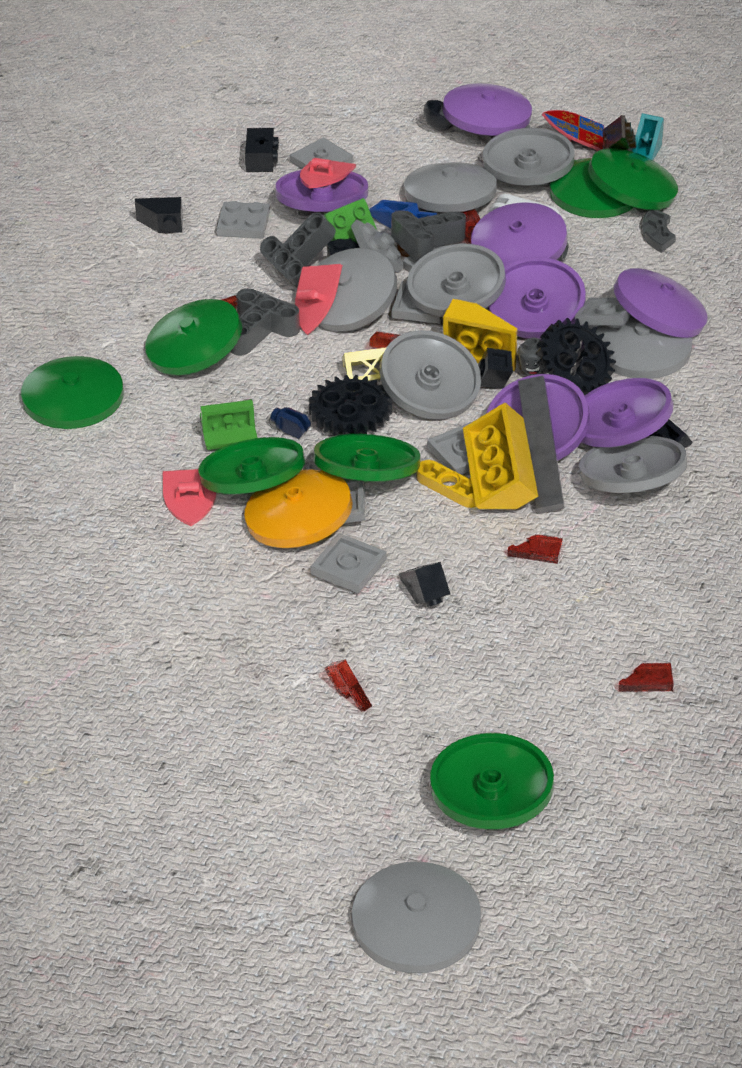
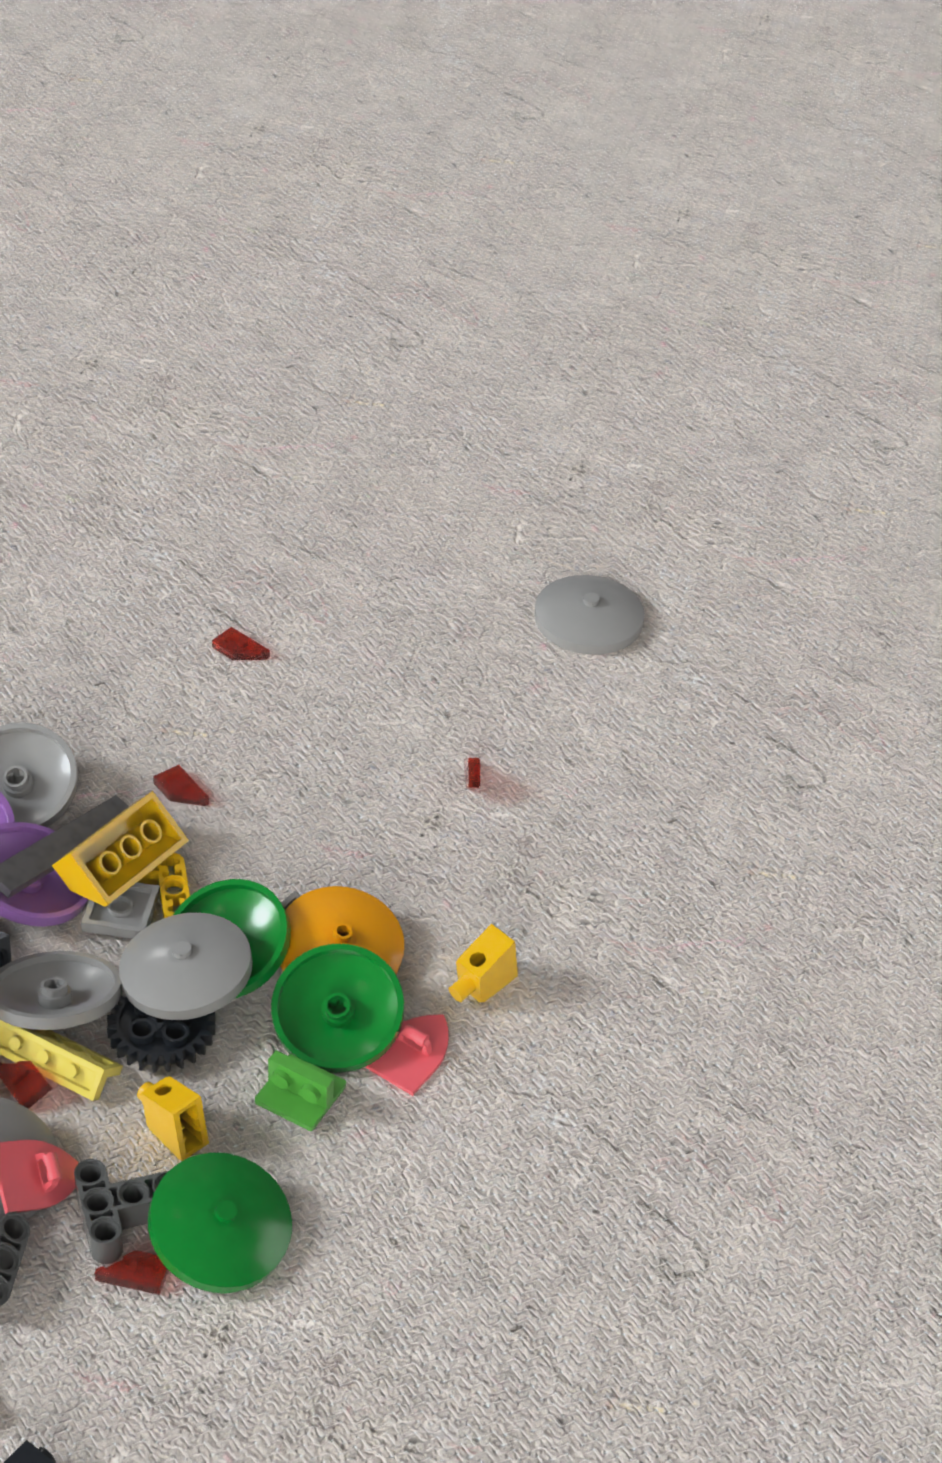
camera: 145 degrees left, 0 degrees up
green dish [21,356,124,429] -> none
dark blue arm [270,407,311,439] -> none
light grey plate [310,533,387,593] -> none
black slope [399,562,451,607] -> none
green dish [430,733,554,829] -> none
none -> light grey dish [119,913,252,1020]
none -> yellow torso [137,1076,209,1162]
none -> yellow torso [448,924,518,1002]

